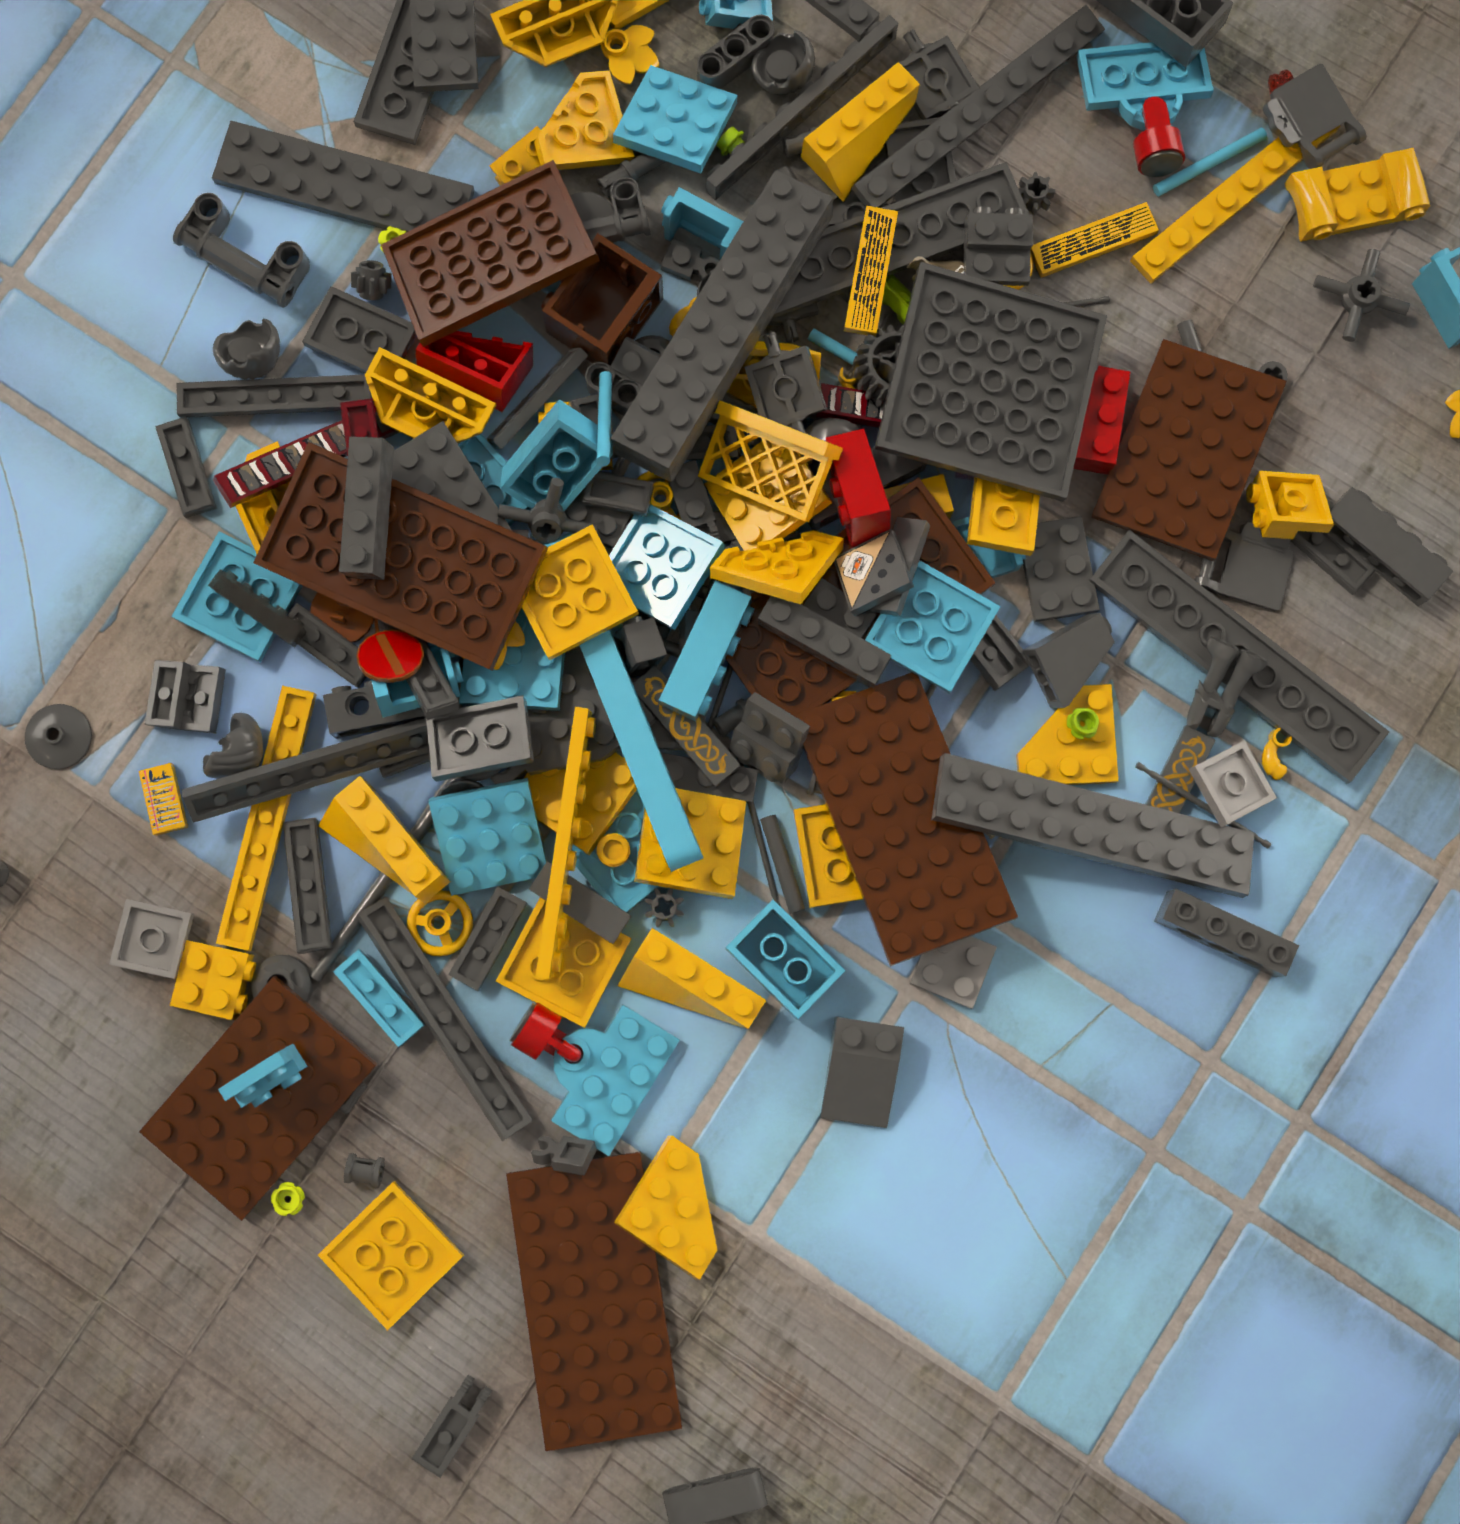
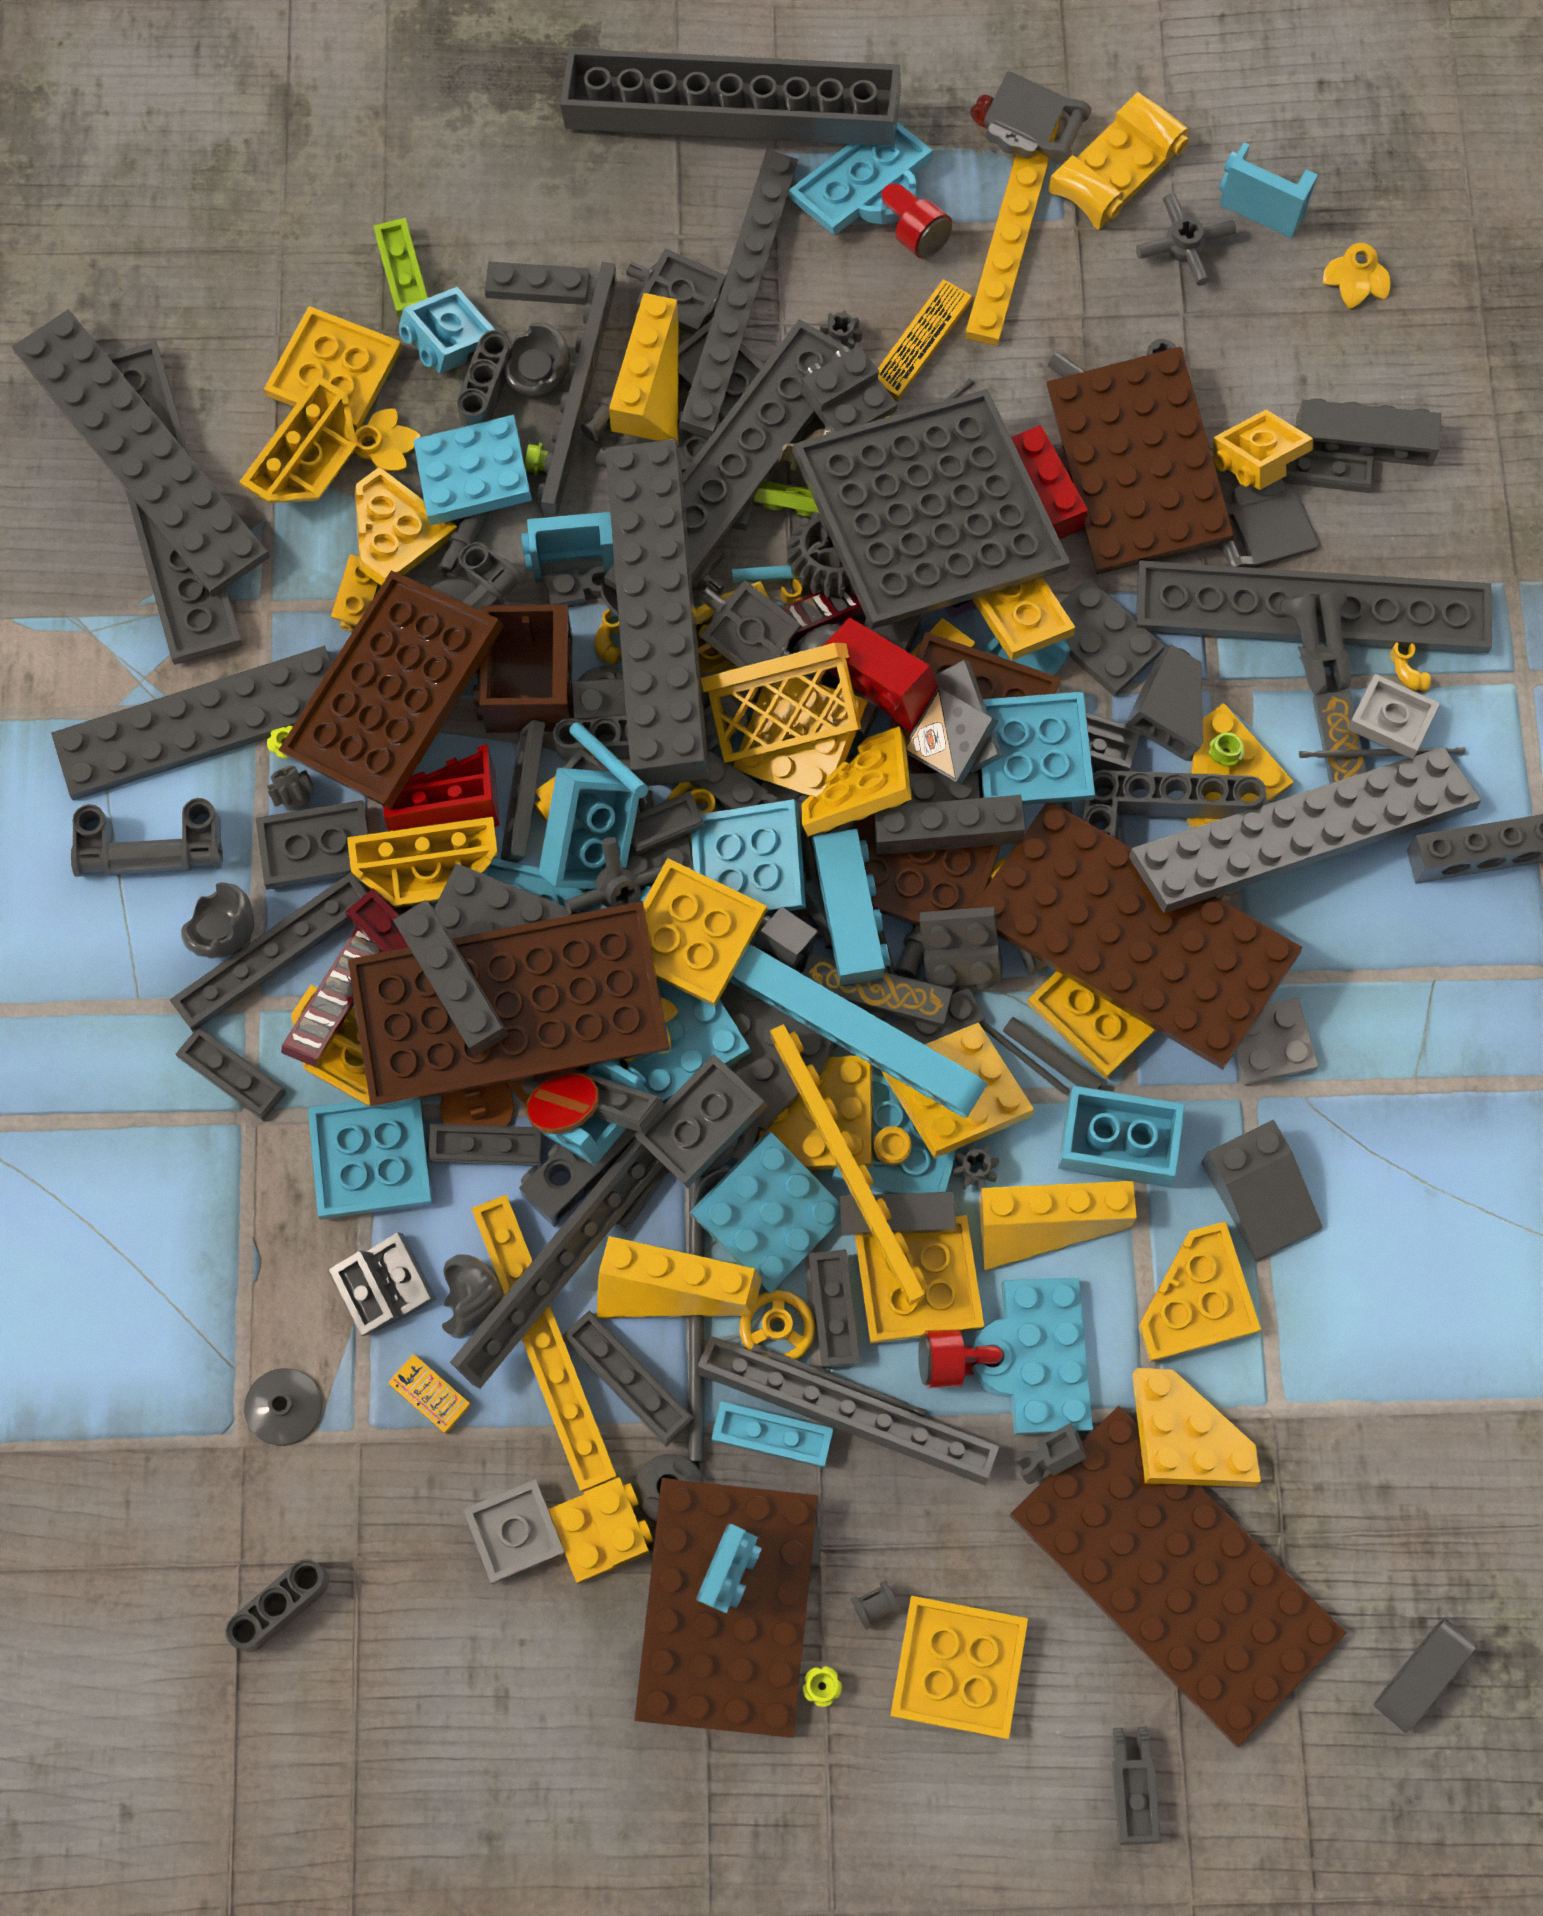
camera: 30 degrees left, 10 degrees down
clear smoke piece [208,569,307,648] -> none
yellow tile [844,205,898,337] -> none
medium azure bar [1153,127,1267,197] -> none
none -> dark grey piece [751,1344,926,1417]
none -> dark grey beam [1083,770,1267,840]
none -> yellow plate [1138,1221,1261,1362]

